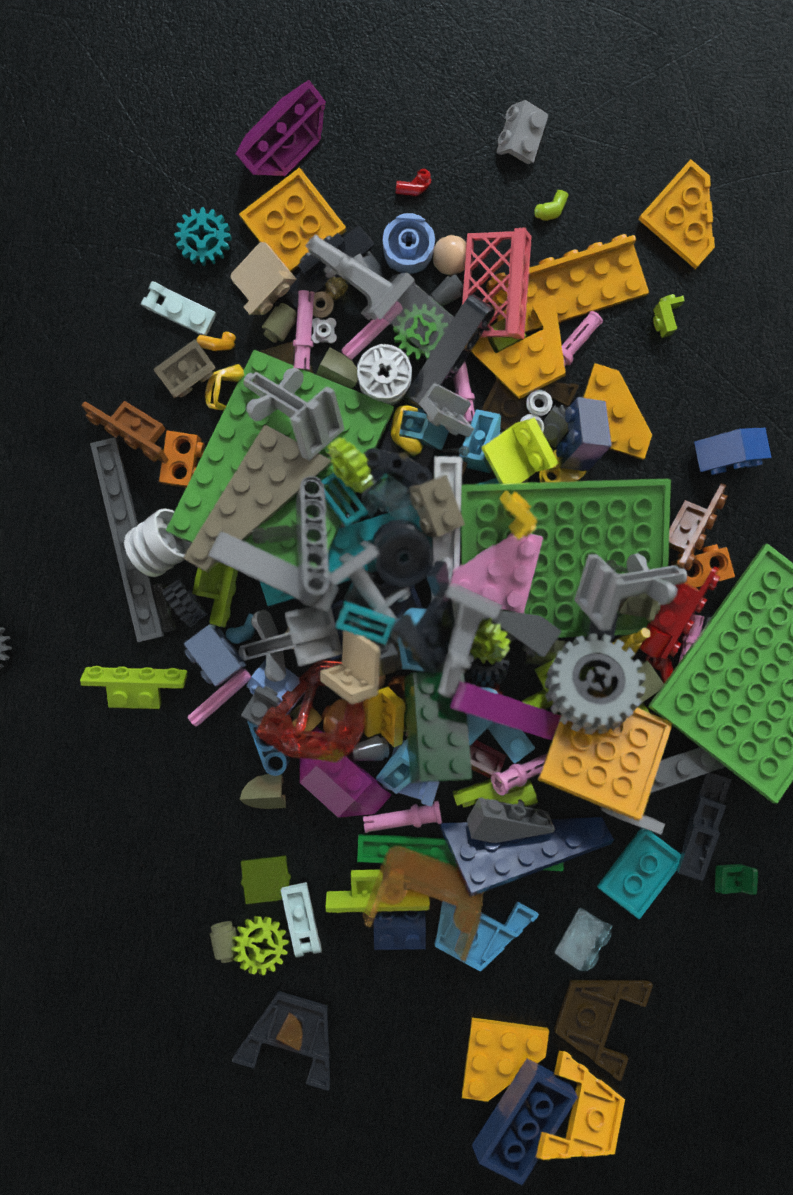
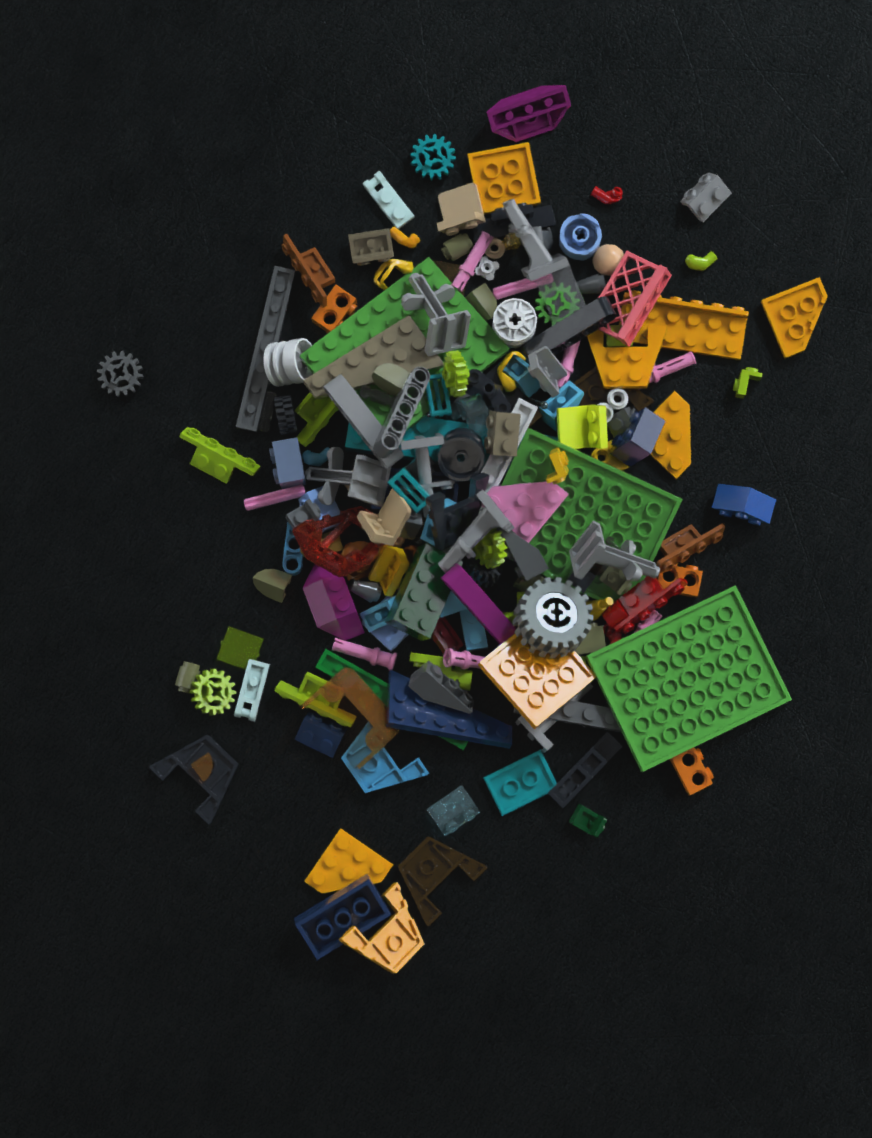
camera: 25 degrees right, 5 degrees down
none -> olive brick [372,363,410,397]

